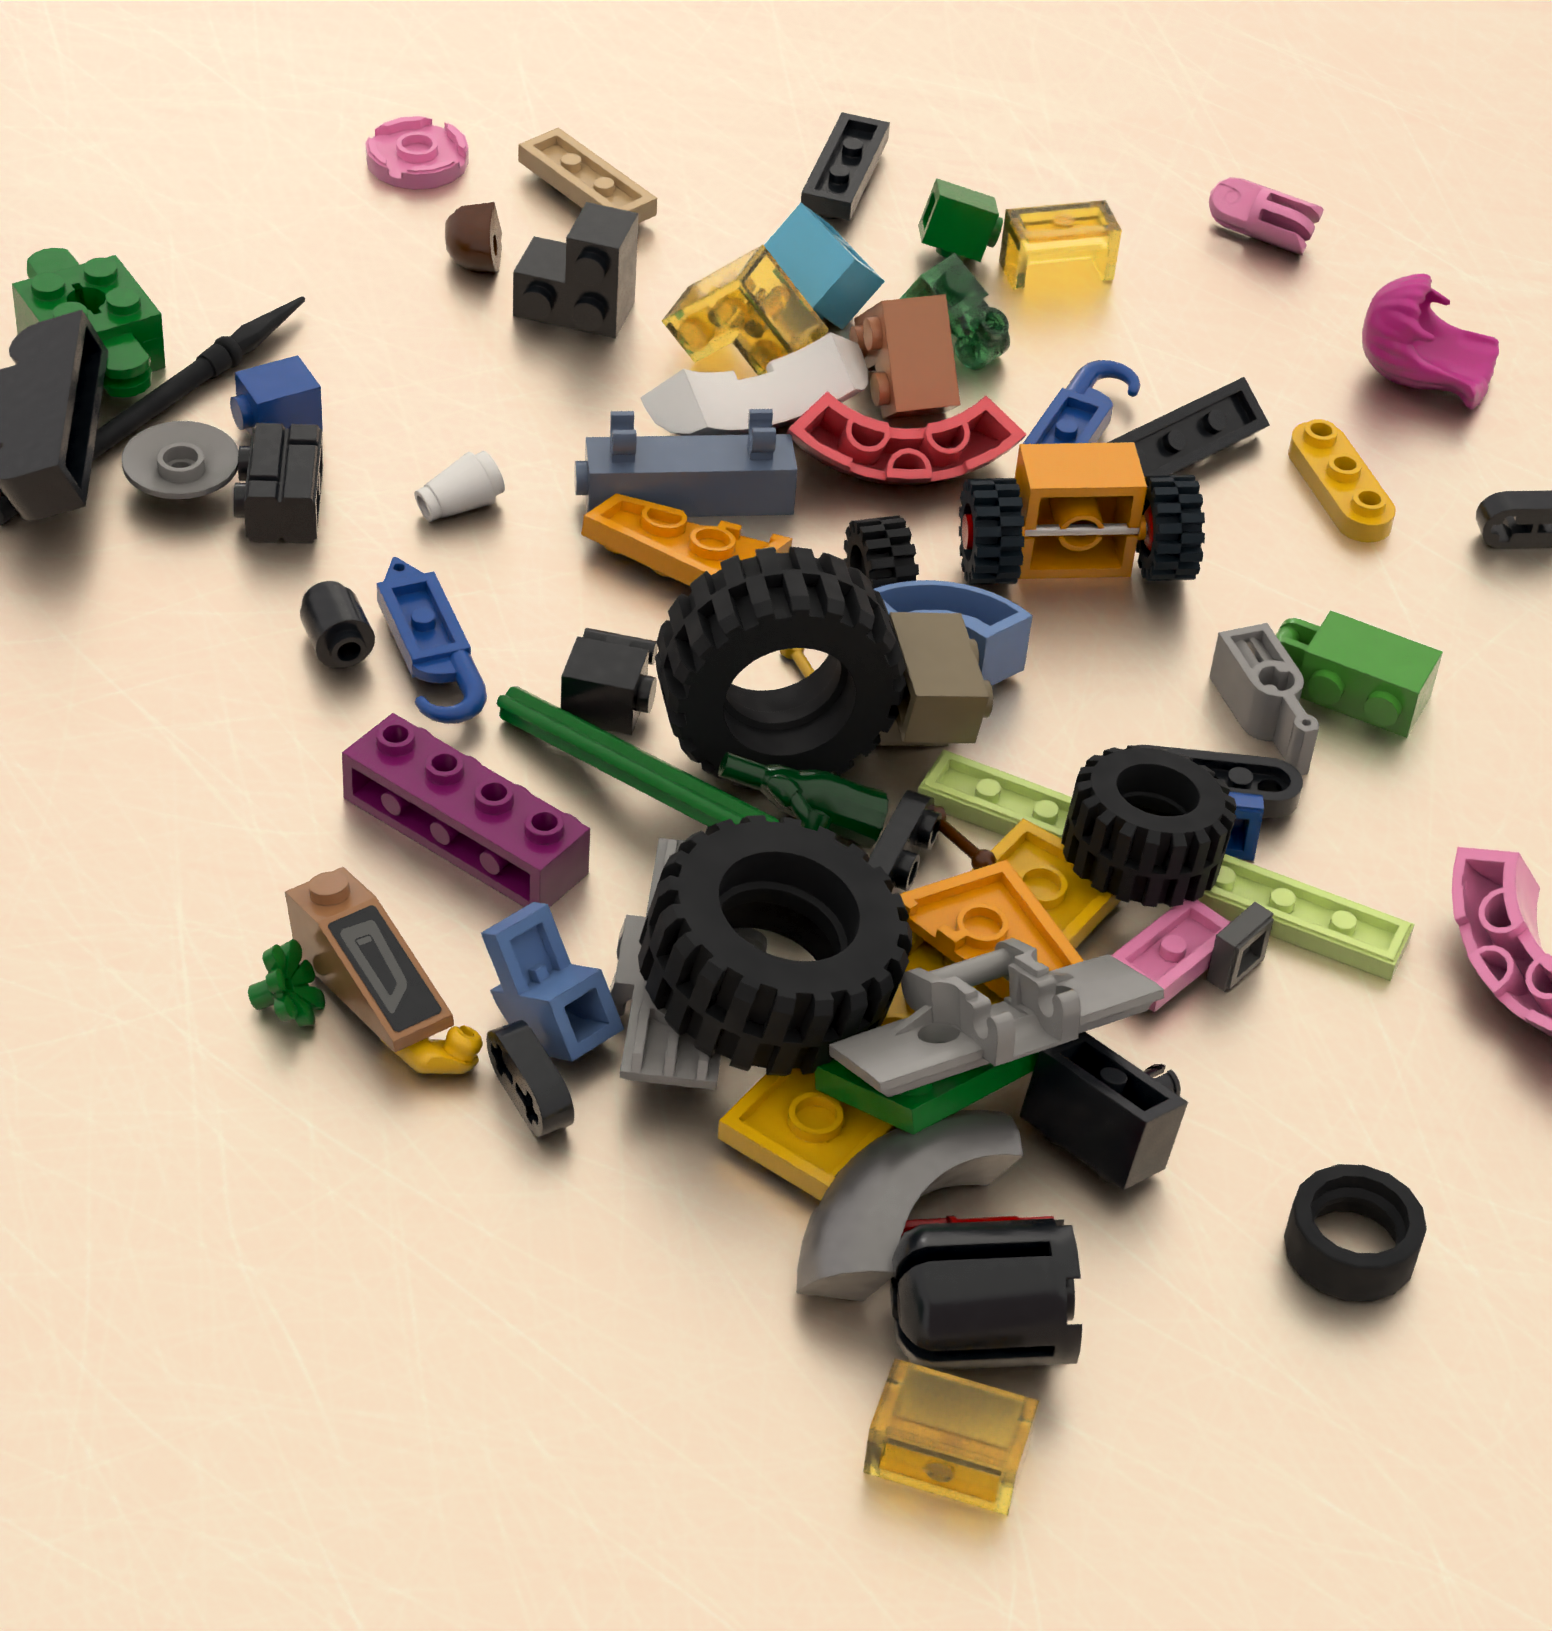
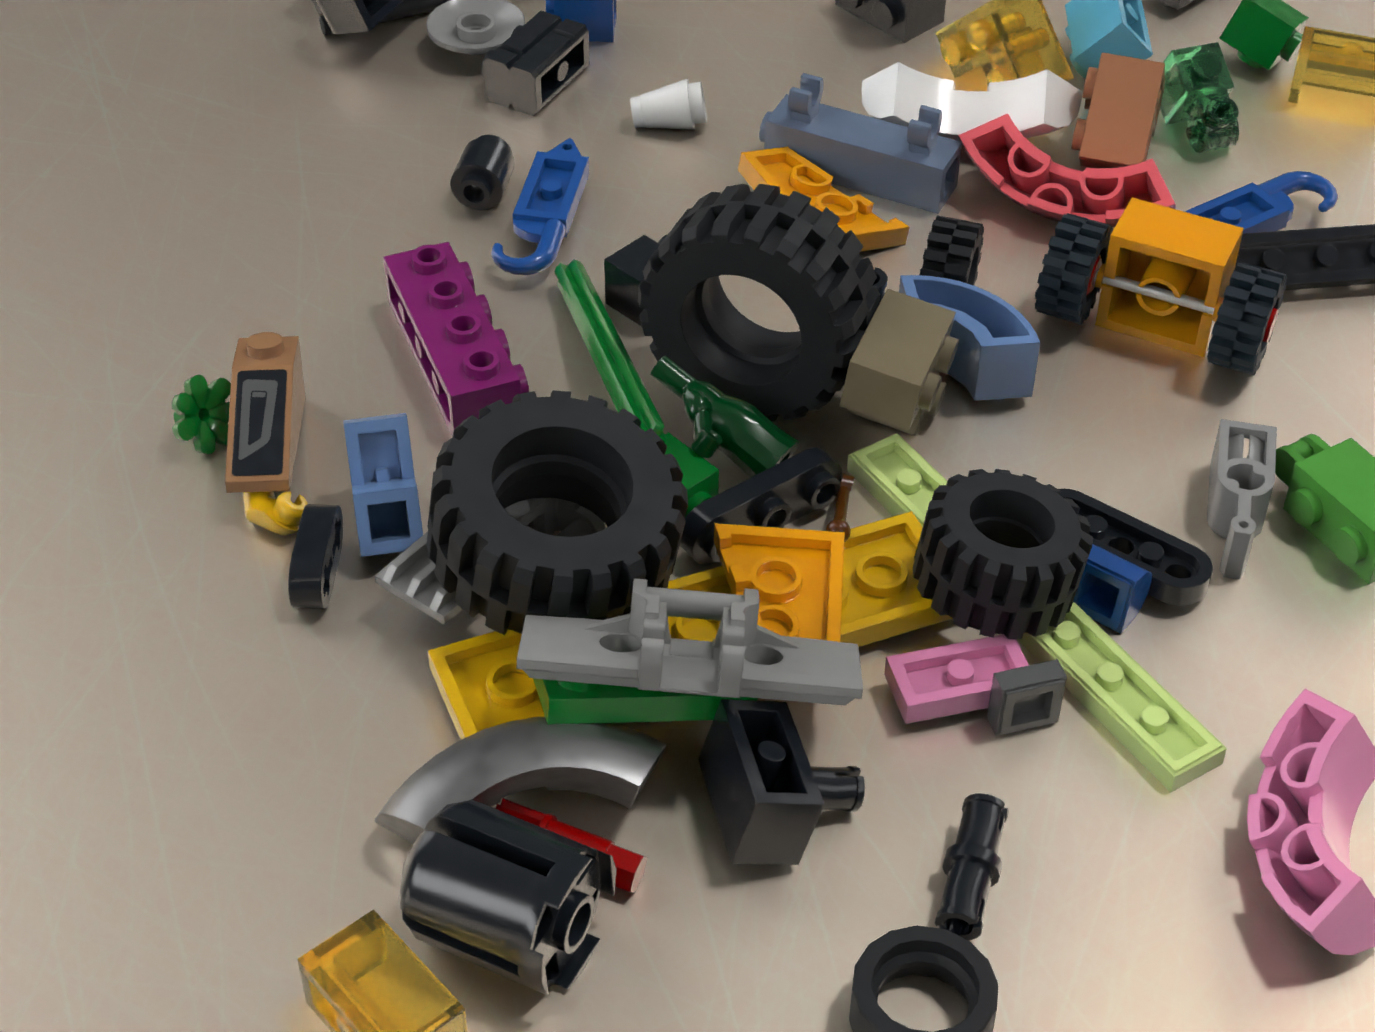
camera: 35 degrees right, 0 degrees up
none -> black pin [934,793,1009,940]

